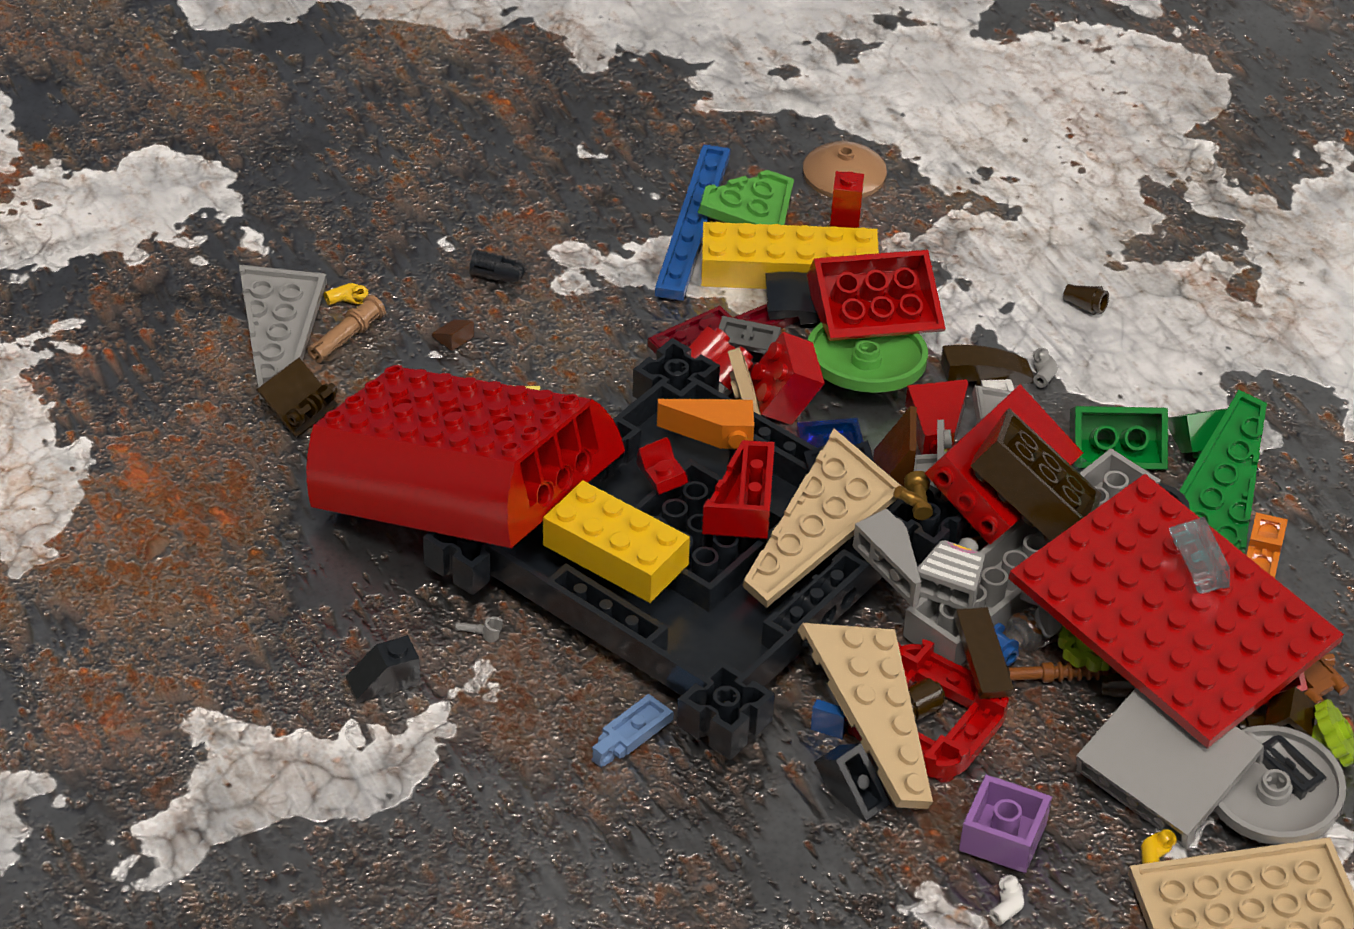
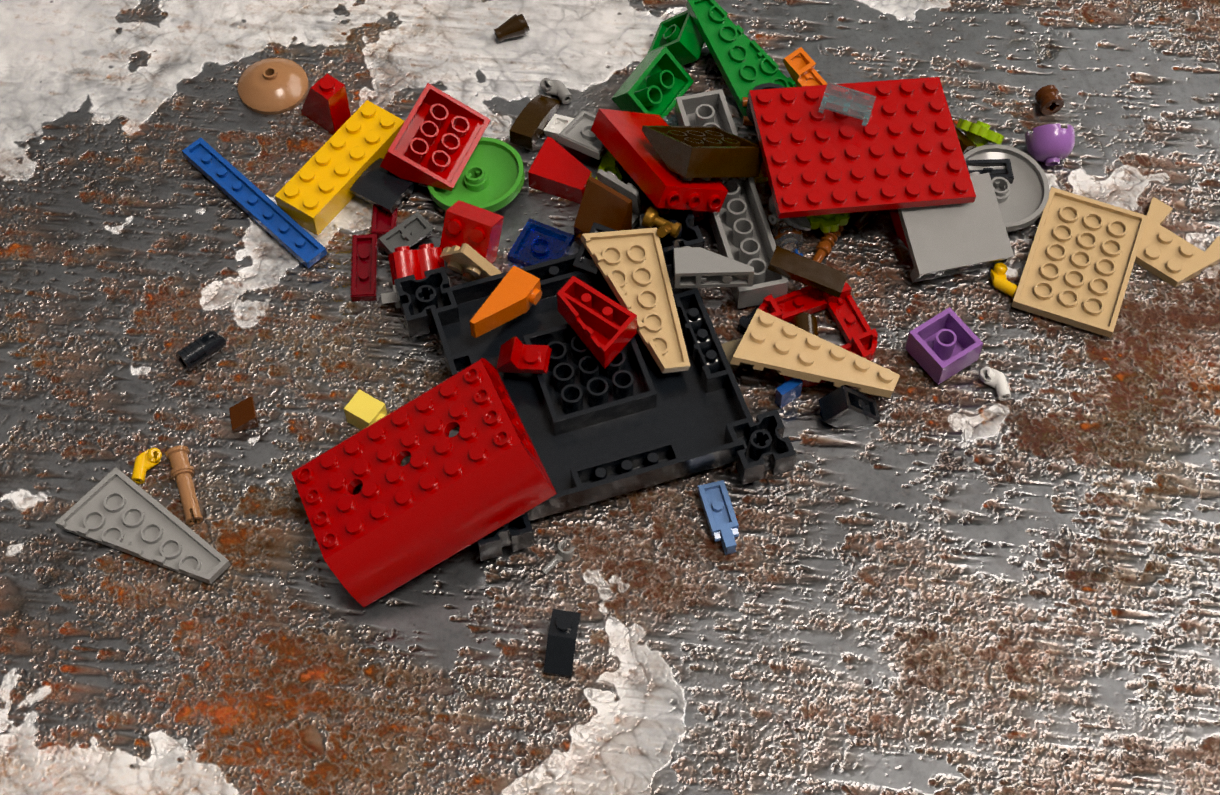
camera: 55 degrees left, 15 degrees up
dark brown hinge [256,357,338,438] -> none
yellow brick [543,480,690,603] -> none
bright green plate [698,170,794,225] -> none
light grey torso [918,538,985,609] -> none

